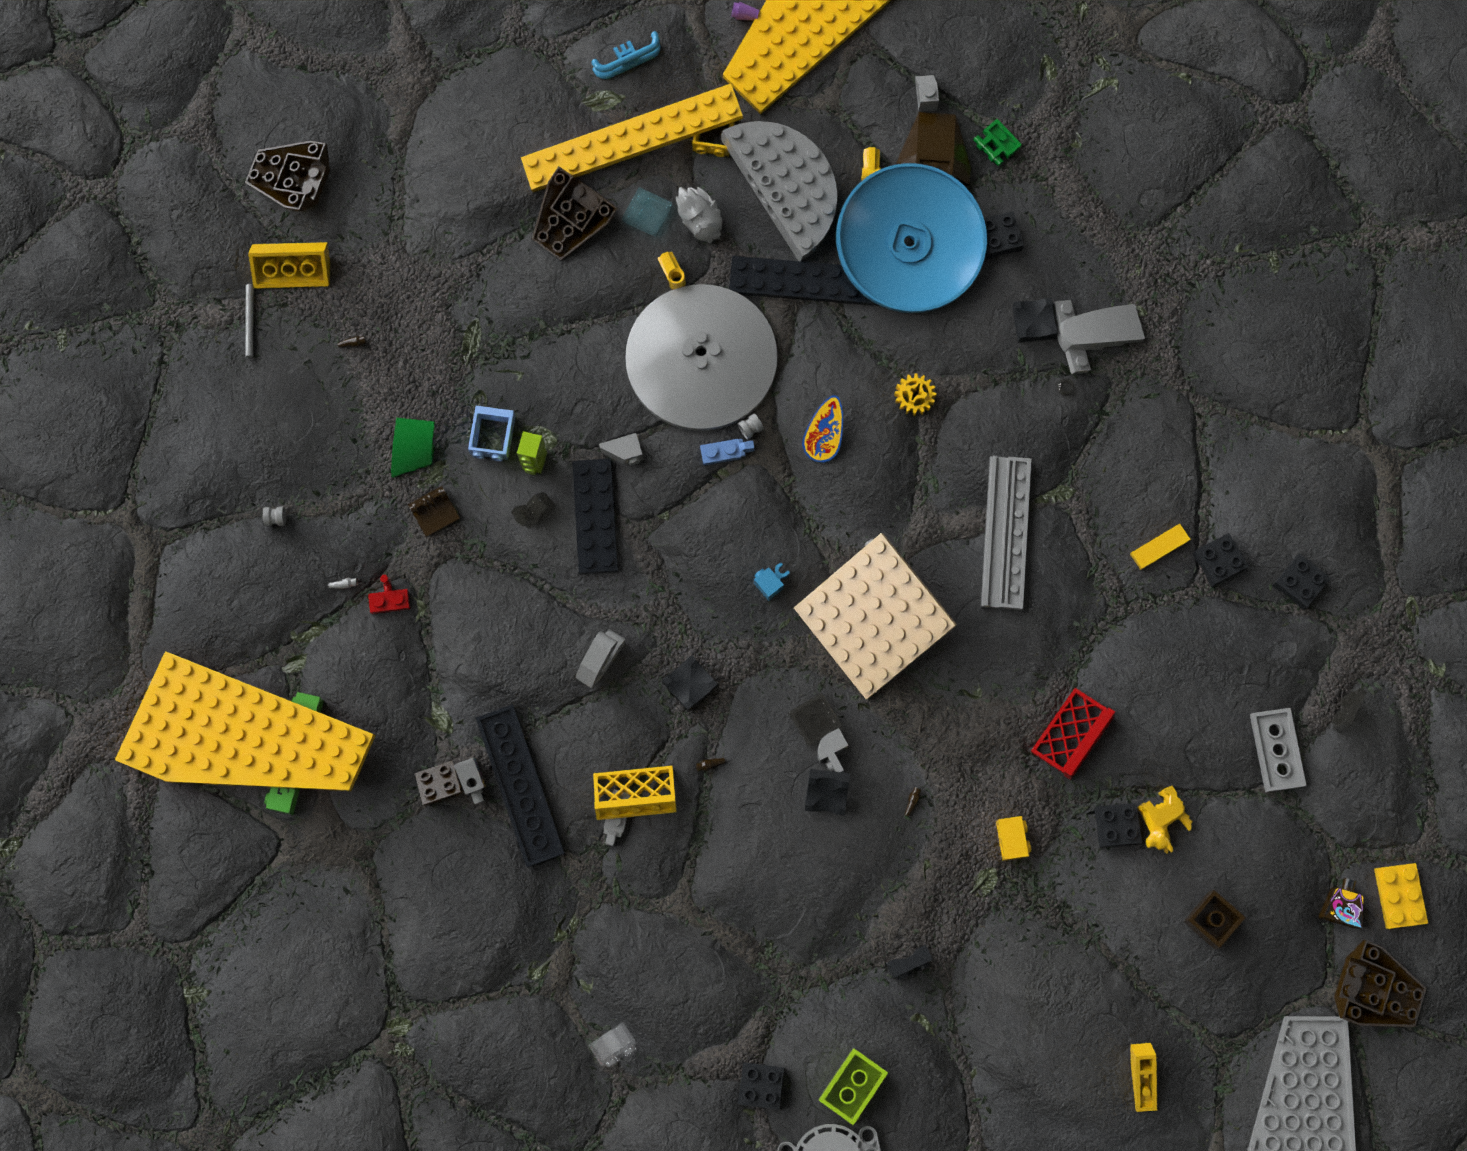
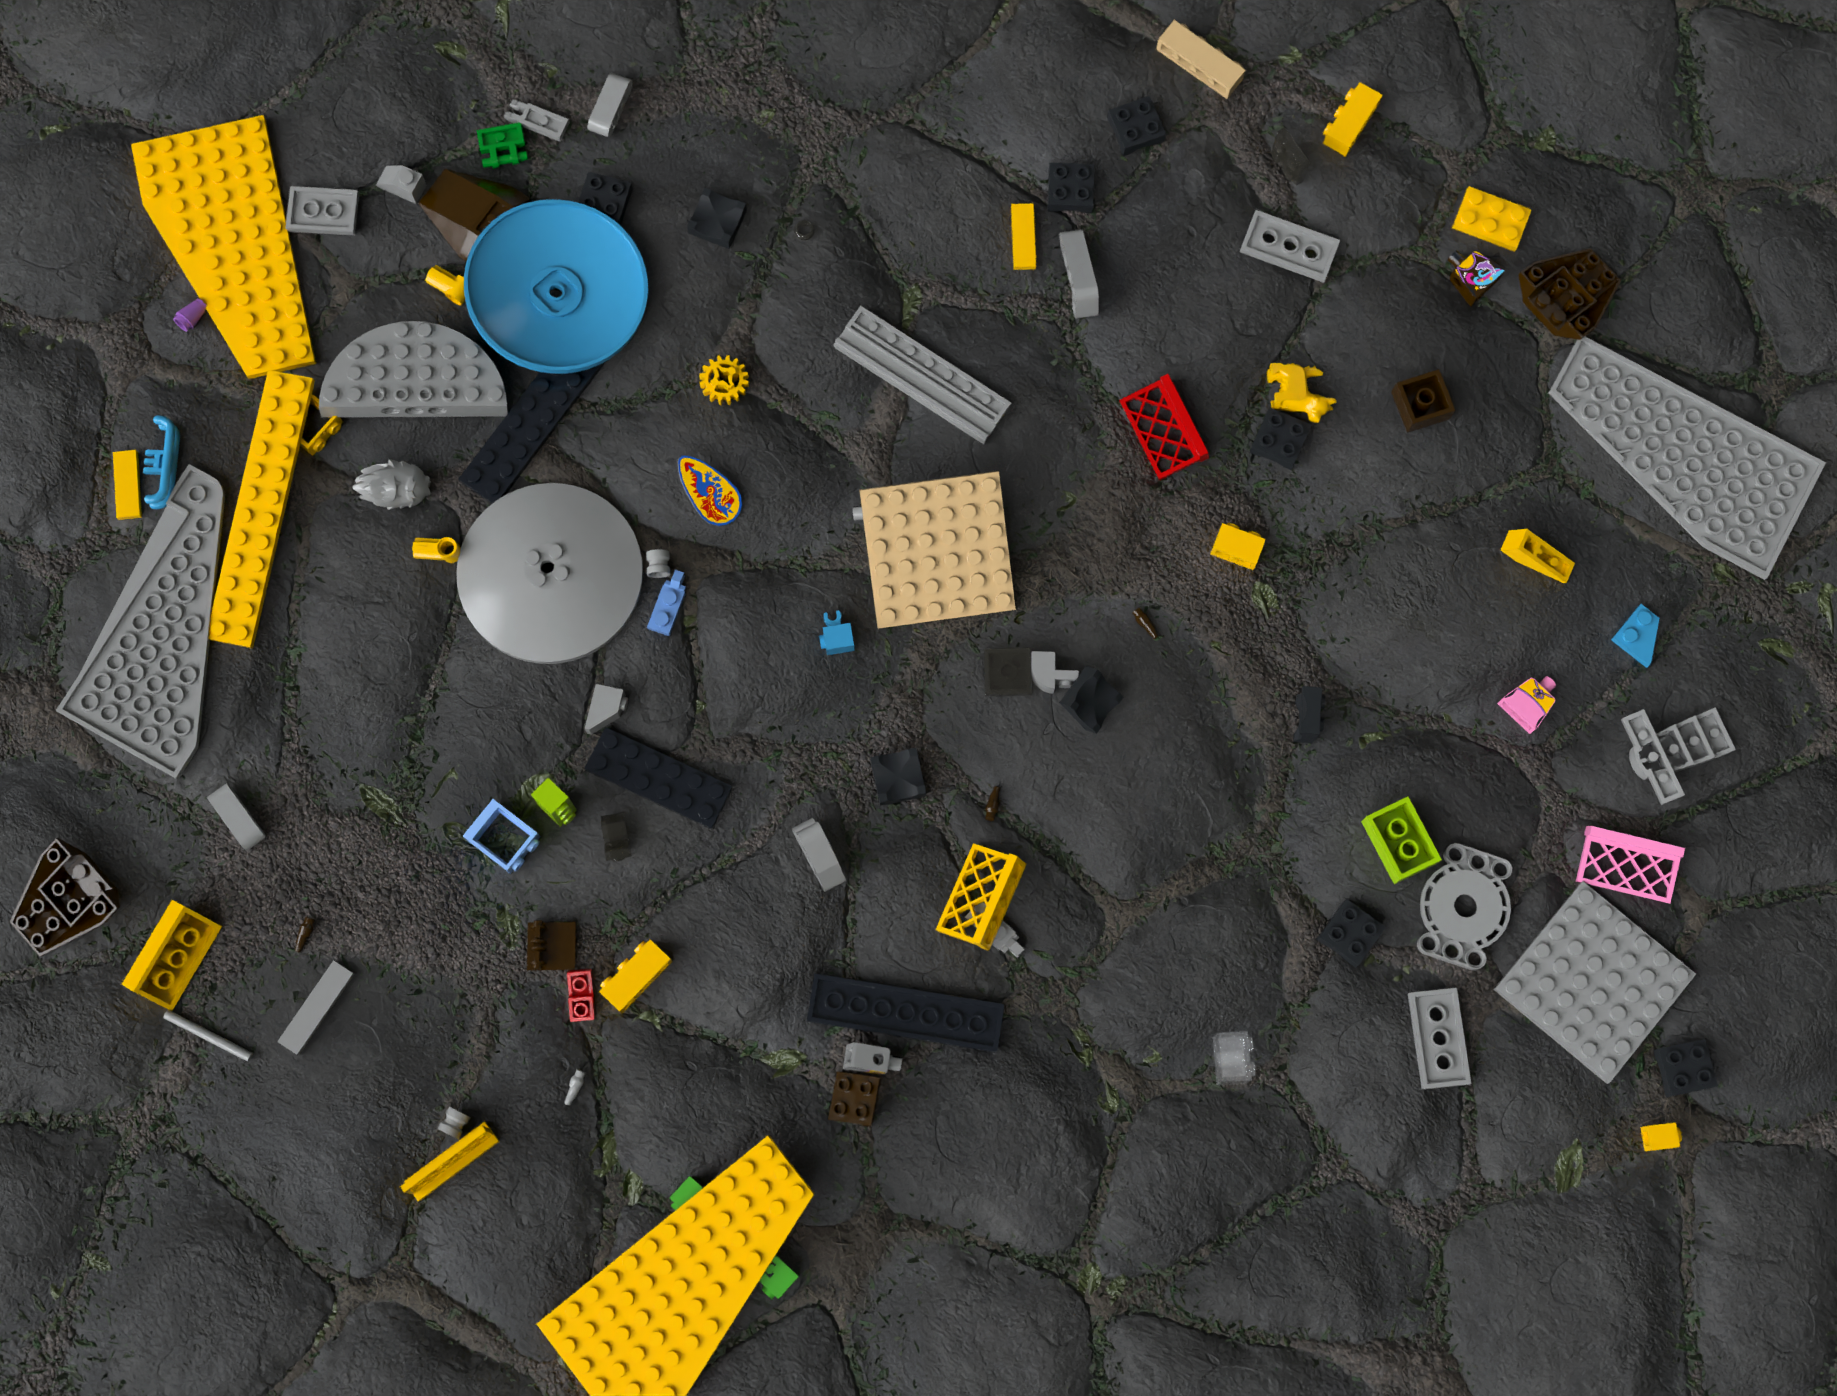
camera: 65 degrees left, 0 degrees up
red plate [368,575,410,614] -> none
green slope [391,417,435,478] -> none
dark brown wedge [532,166,618,260] -> none
clear light blue plate [622,187,672,237] -> none
light grey slope [1053,300,1145,374] -> none
none -> light grey wing [56,464,225,780]
none -> yellow tile [113,450,142,520]
none -> light grey beam [207,783,266,851]
none -> light grey tile [277,960,355,1055]
none -> light grey plate [285,186,359,235]
none -> yellow fence [400,1122,500,1202]
none -> light grey hinge [504,100,569,142]
none -> red slope [567,969,595,1022]
none -> light grey beam [588,73,633,138]
none -> yellow brick [599,940,672,1014]
none -> light grey beam [1059,229,1099,319]
none -> tan brick [1156,20,1245,99]
none -> yellow brick [1323,82,1383,157]
none -> bright pink torso [1497,676,1556,734]

